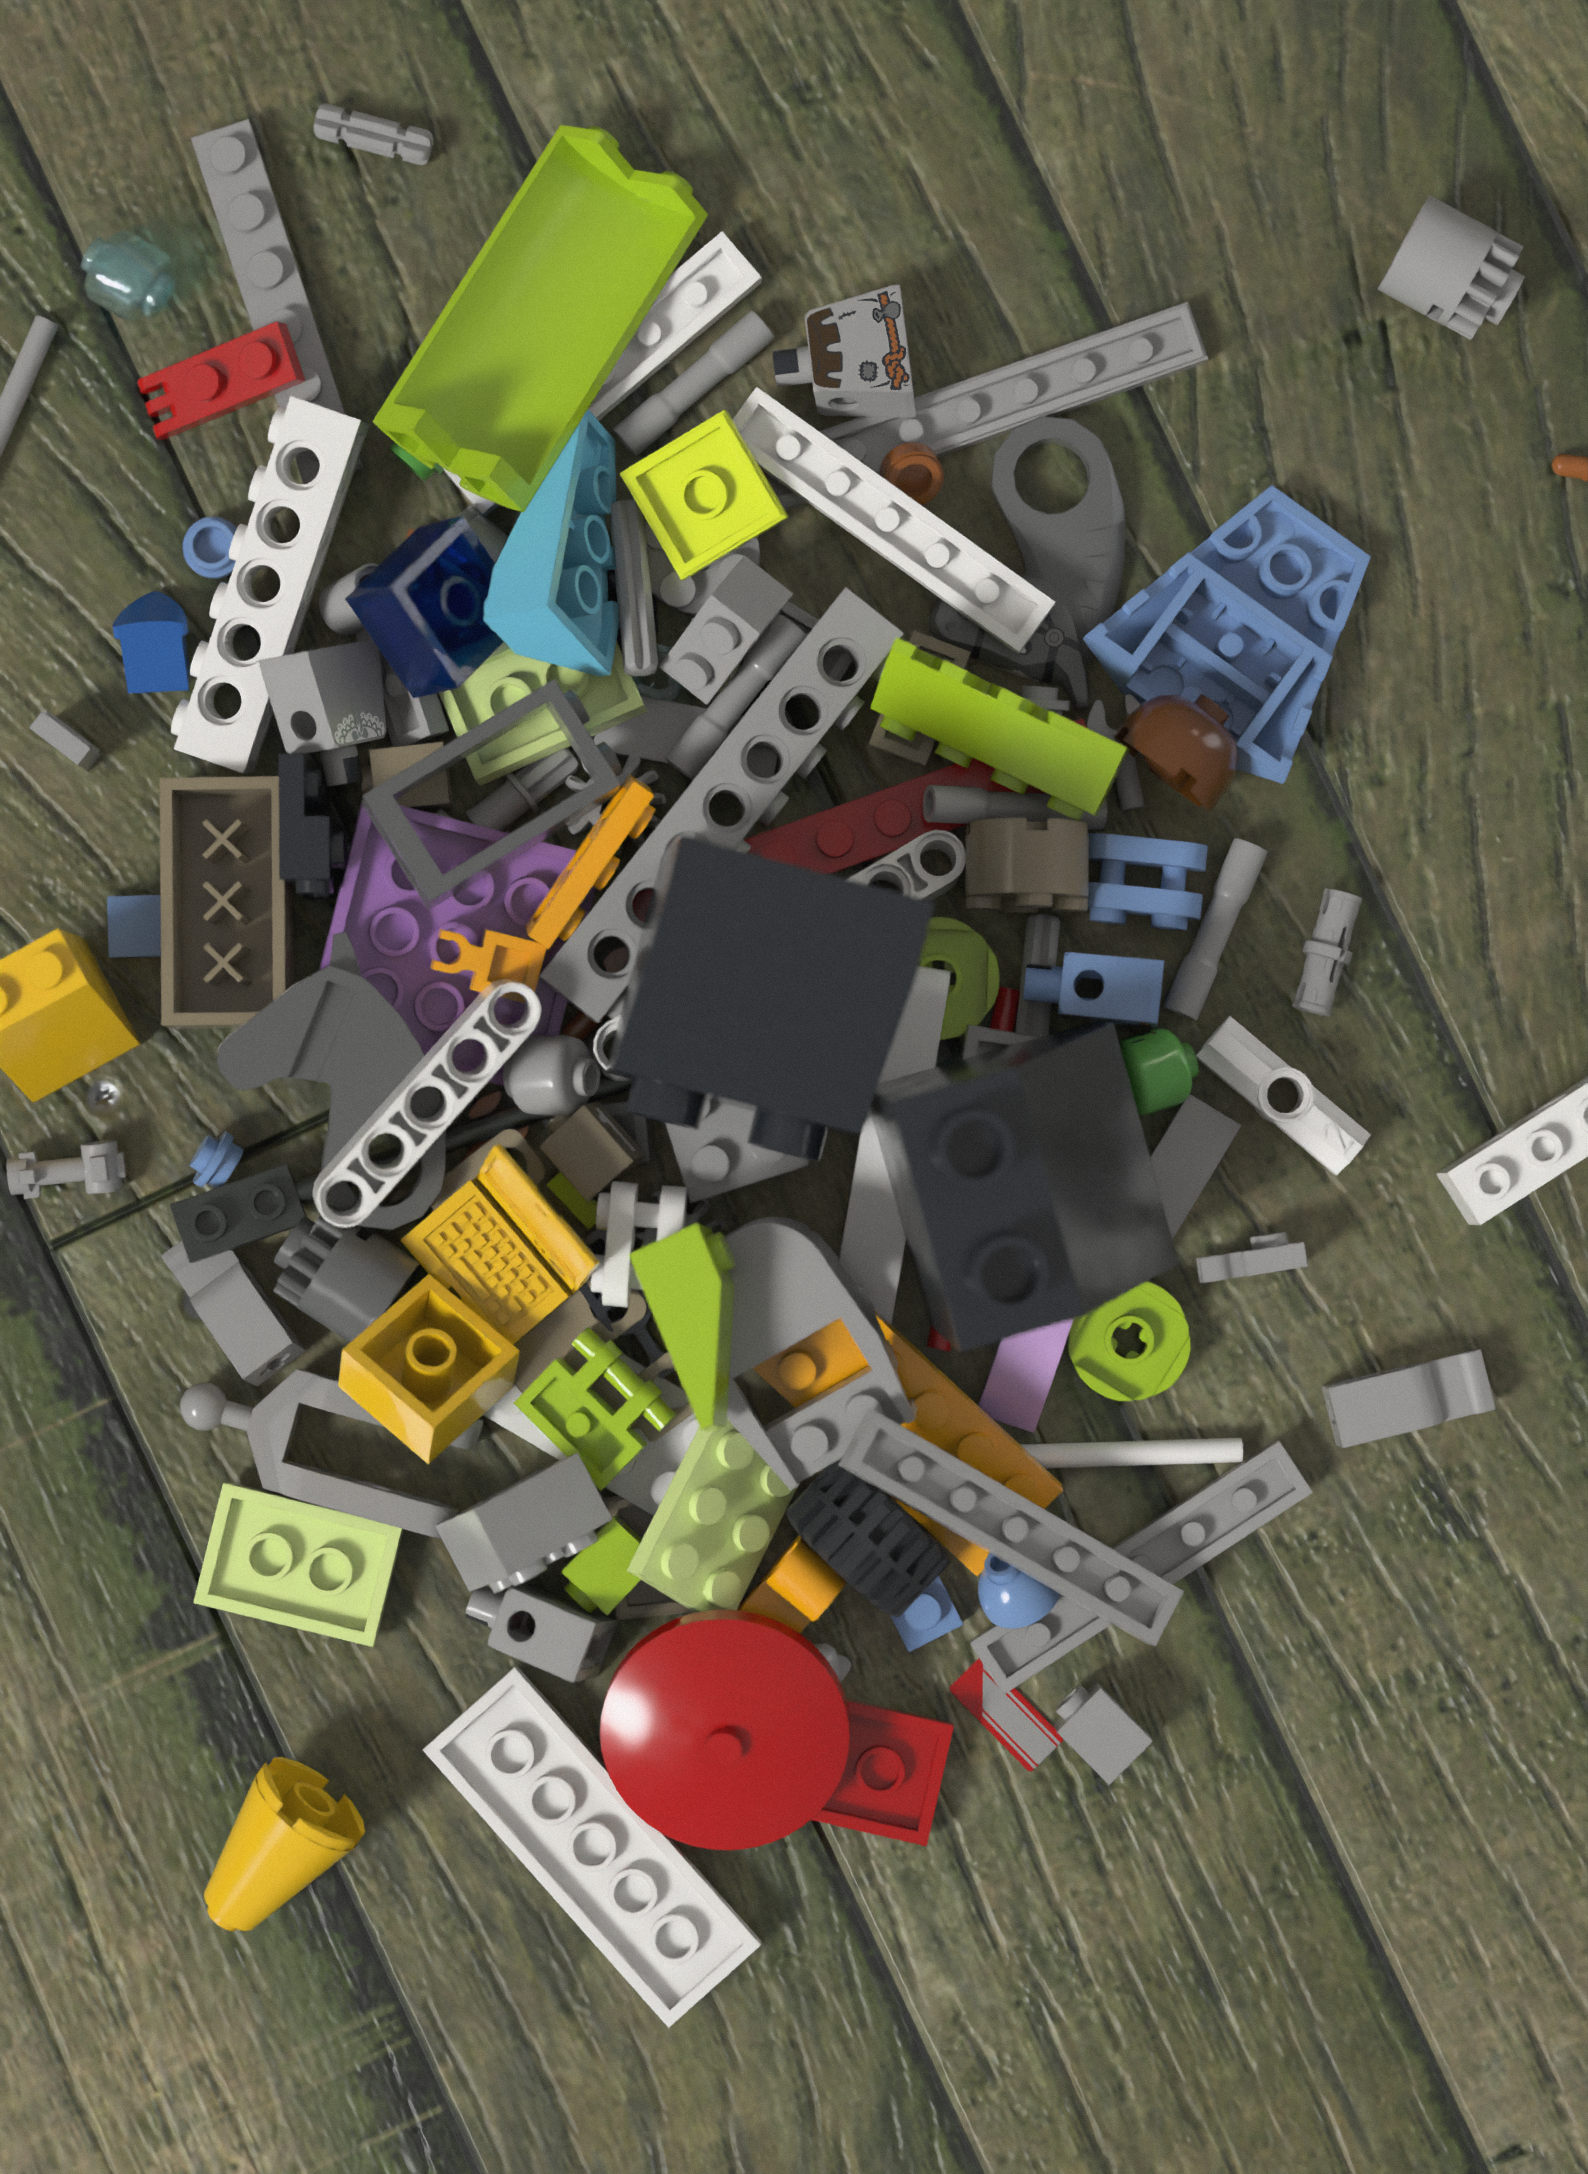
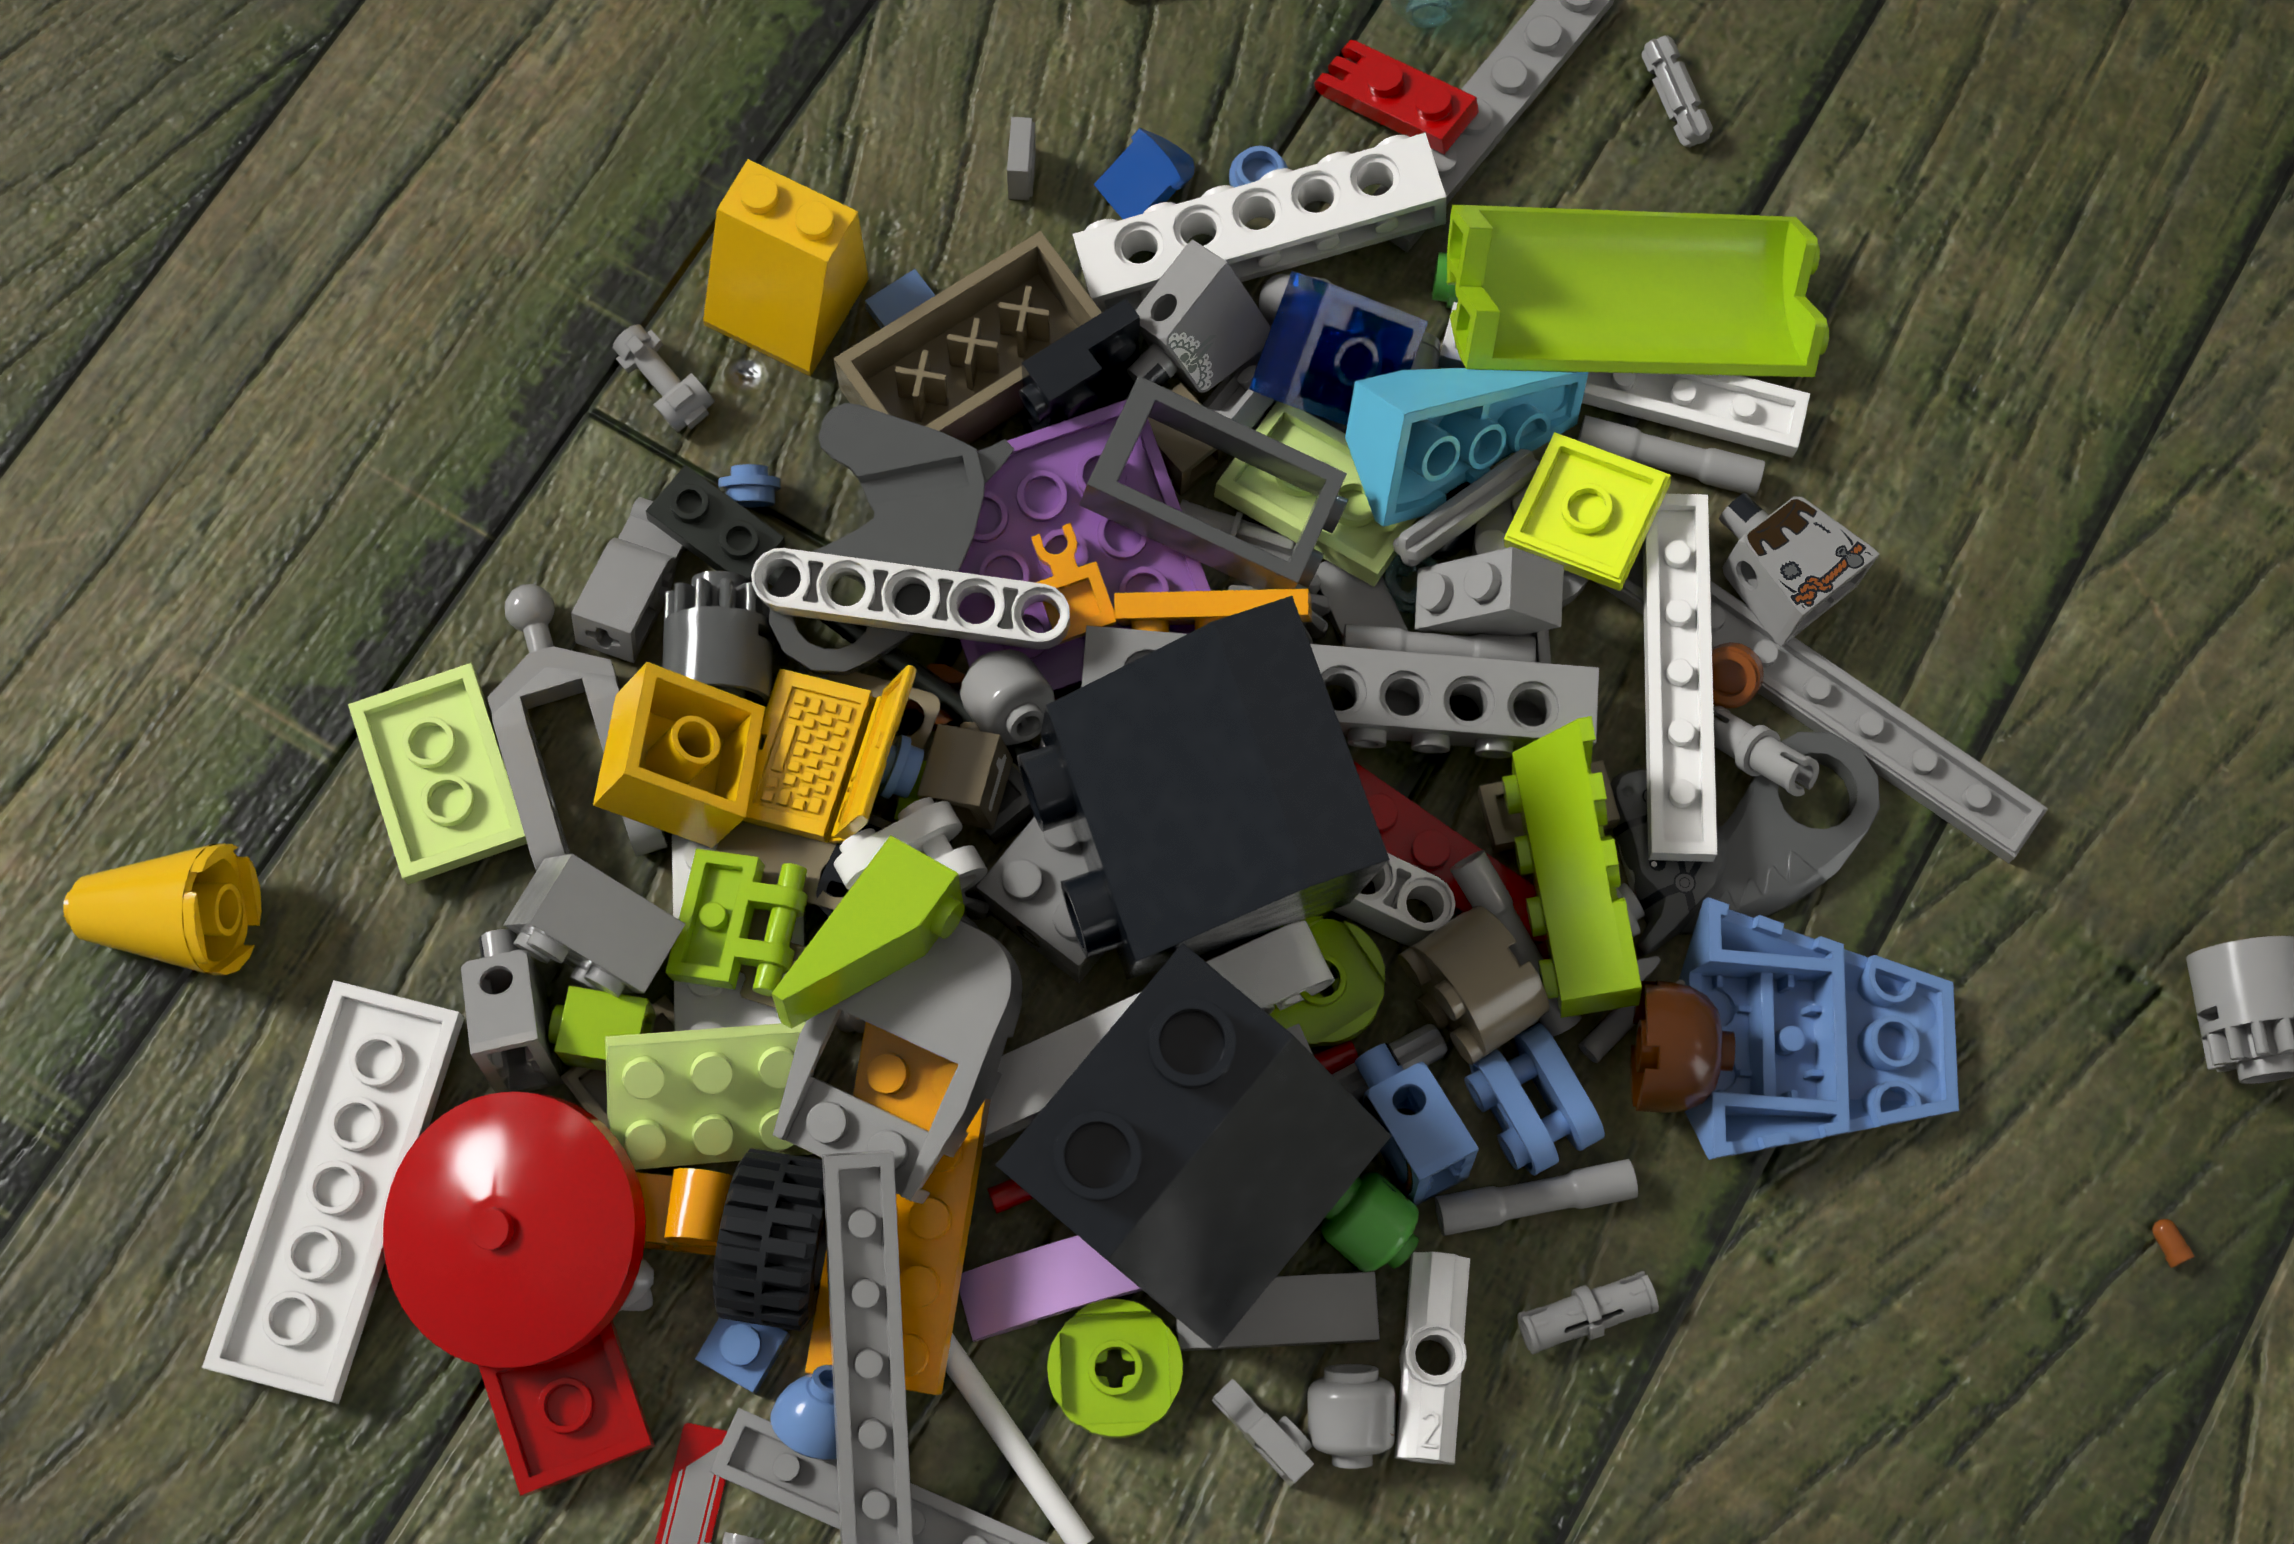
camera: 50 degrees right, 15 degrees down
none -> medium blue plate [878,734,924,799]
none -> light grey head [1307,1364,1396,1469]
none -> light grey pin [1713,706,1819,796]

